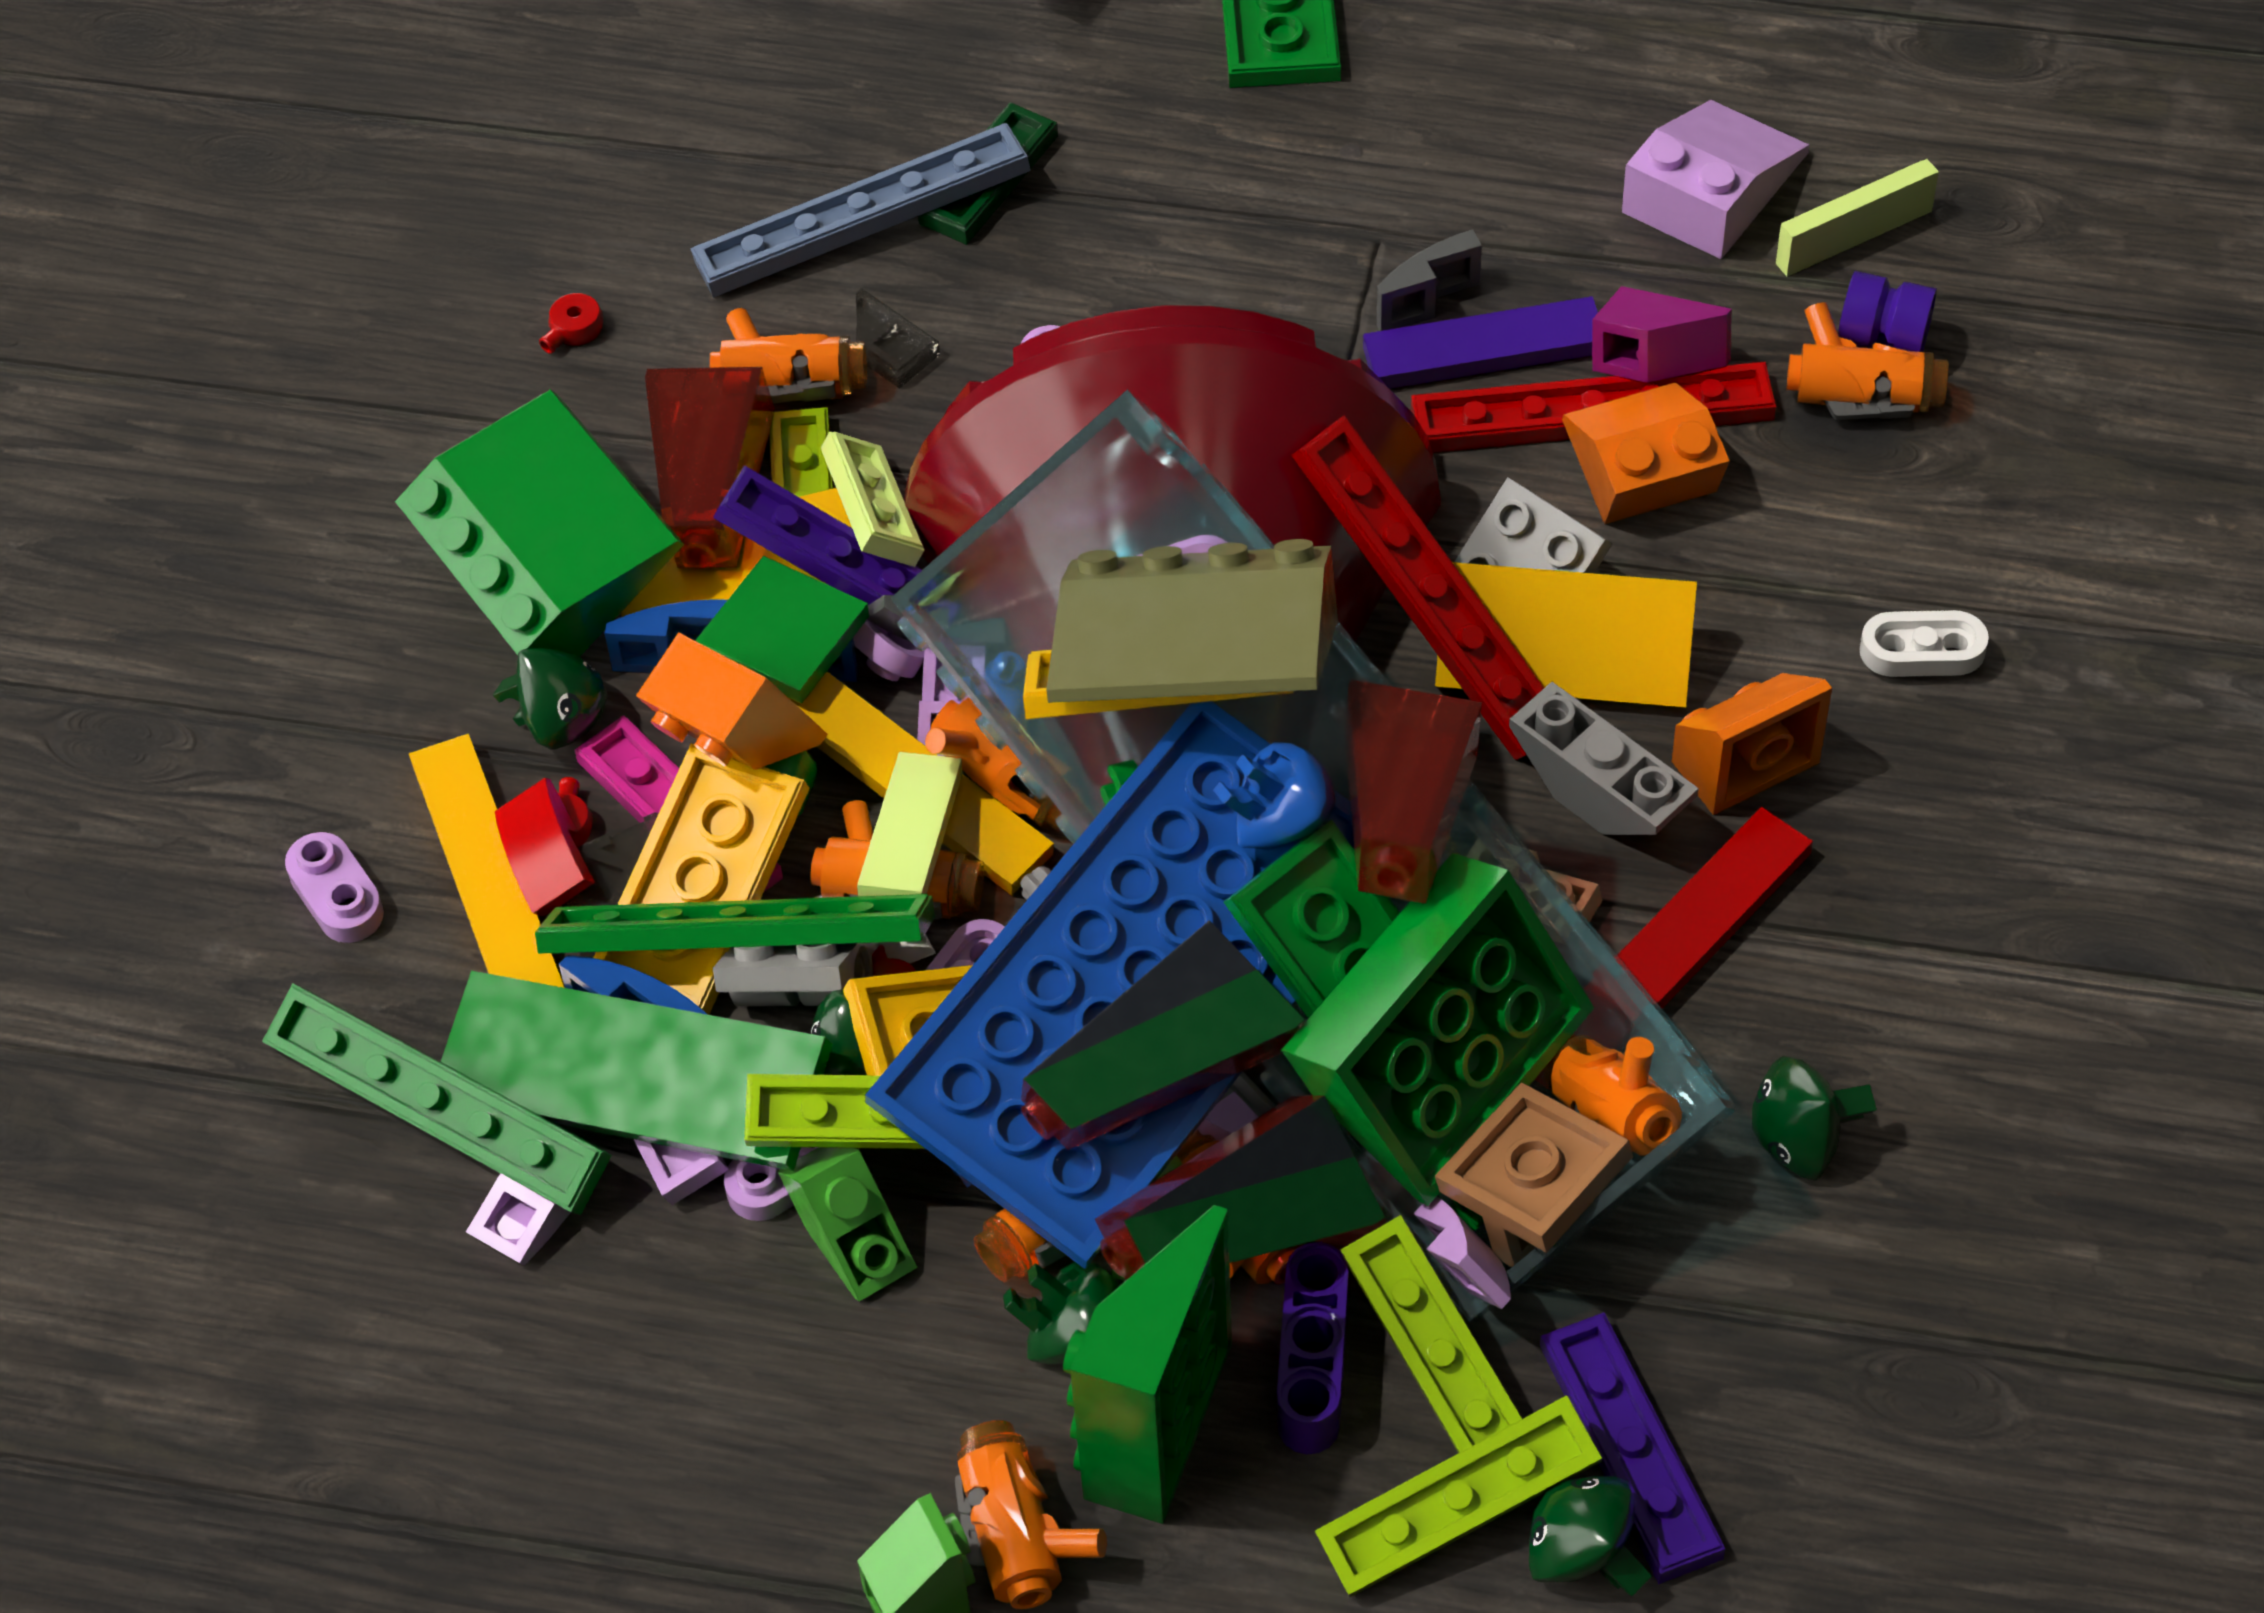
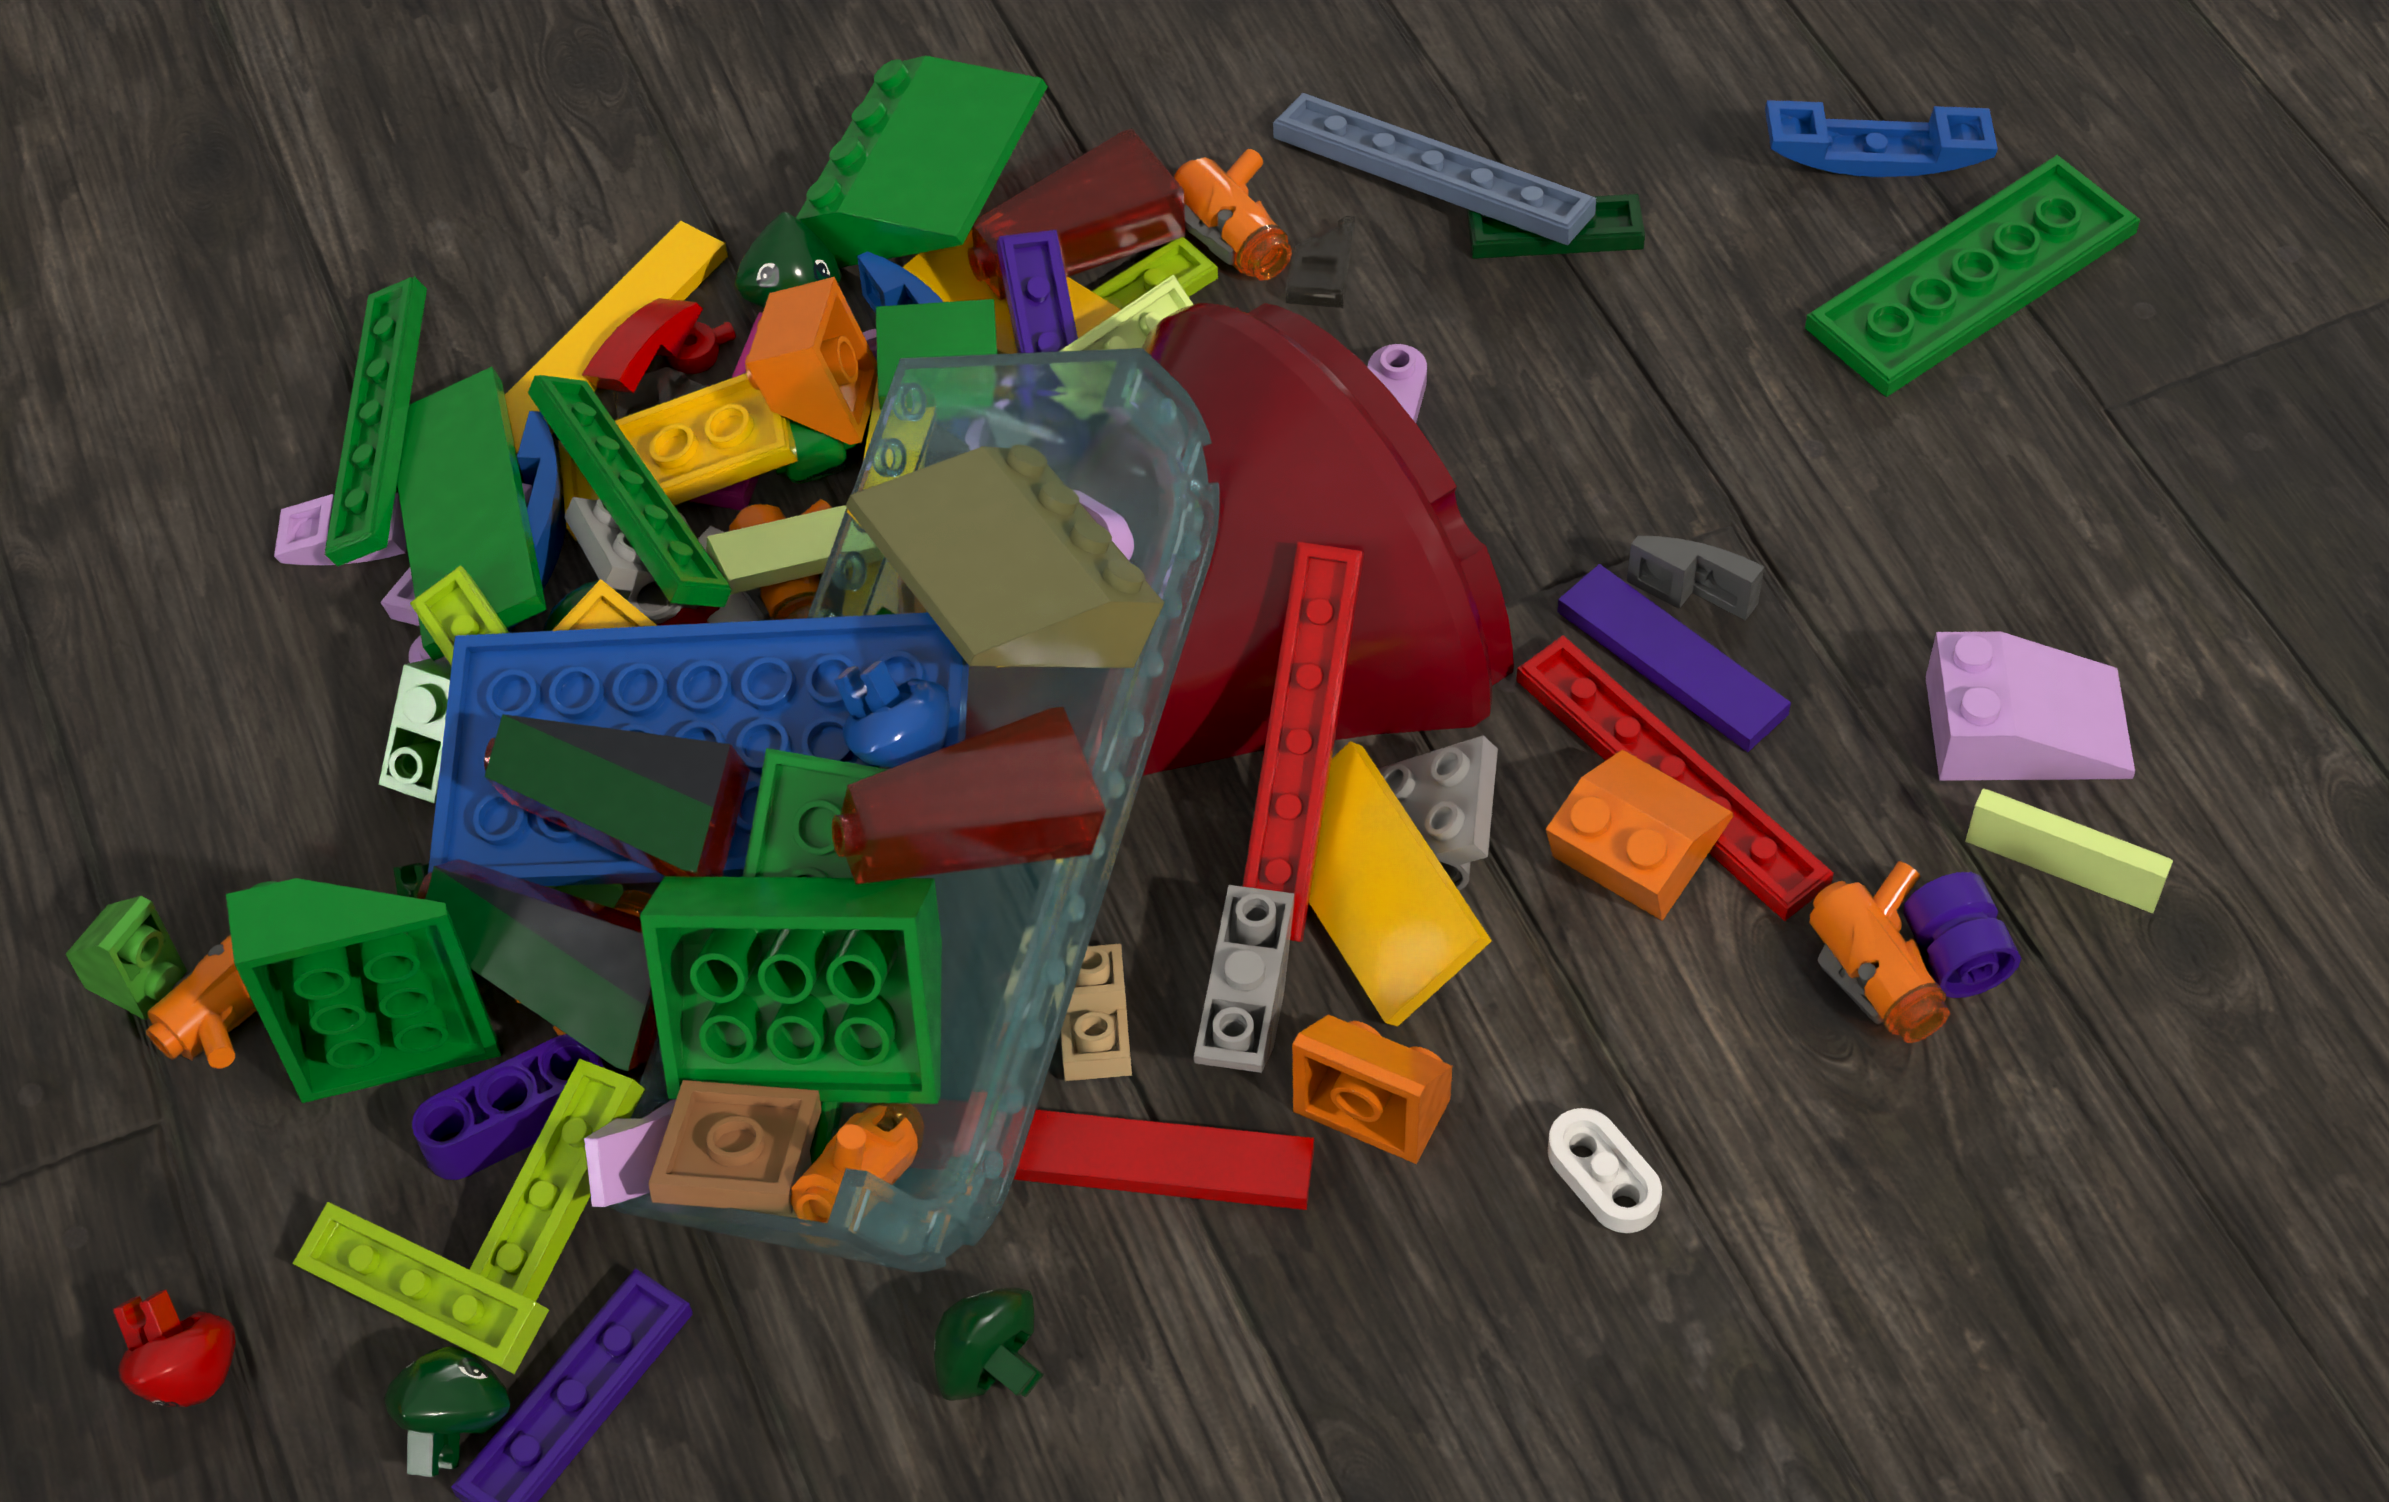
camera: 55 degrees right, 0 degrees up
lavender plate [285,832,384,943] -> none
red piece [539,293,603,354] -> none
magenta slope [1592,286,1732,383] -> none

